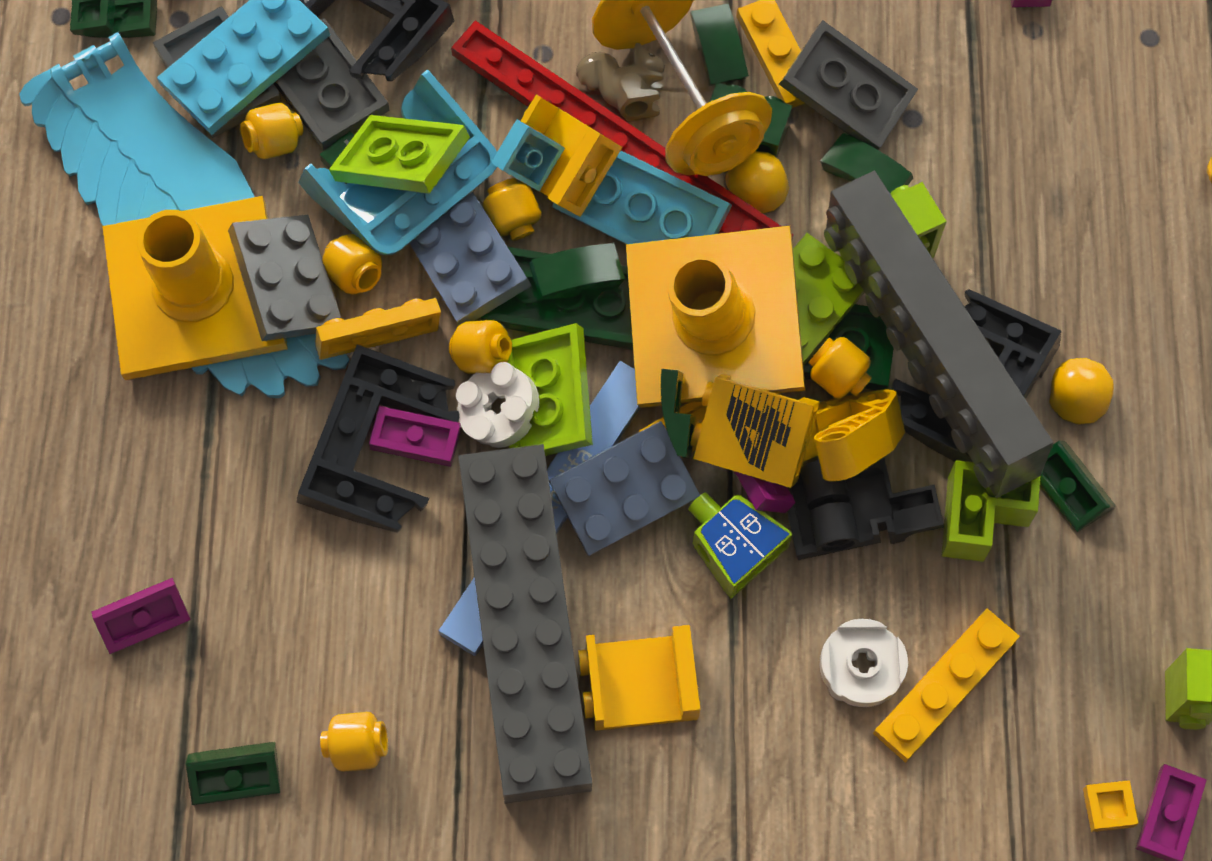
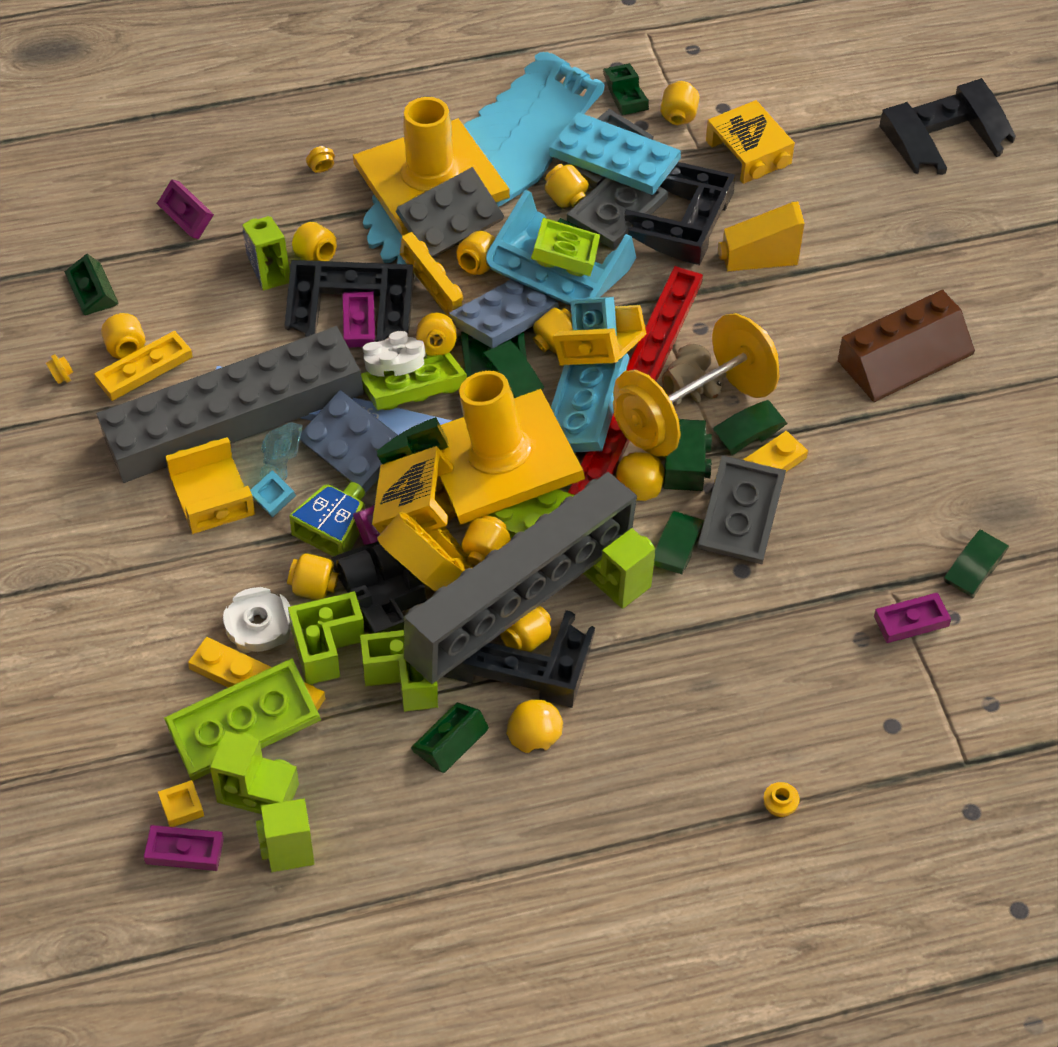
camera: 75 degrees right, 15 degrees down
none -> yellow plate [46,354,74,384]
none -> yellow plate [94,331,193,401]
none -> lime tile [164,658,321,781]
none -> lime brick [210,731,299,814]
none -> lime torso [242,216,290,291]
none -> medium azure plate [250,470,296,517]
none -> clear light blue plate [260,422,303,482]
none -> yellow head [287,553,339,600]
none -> lime brick [288,591,365,685]
none -> yellow head [292,222,337,261]
none -> yellow plate [306,146,335,173]

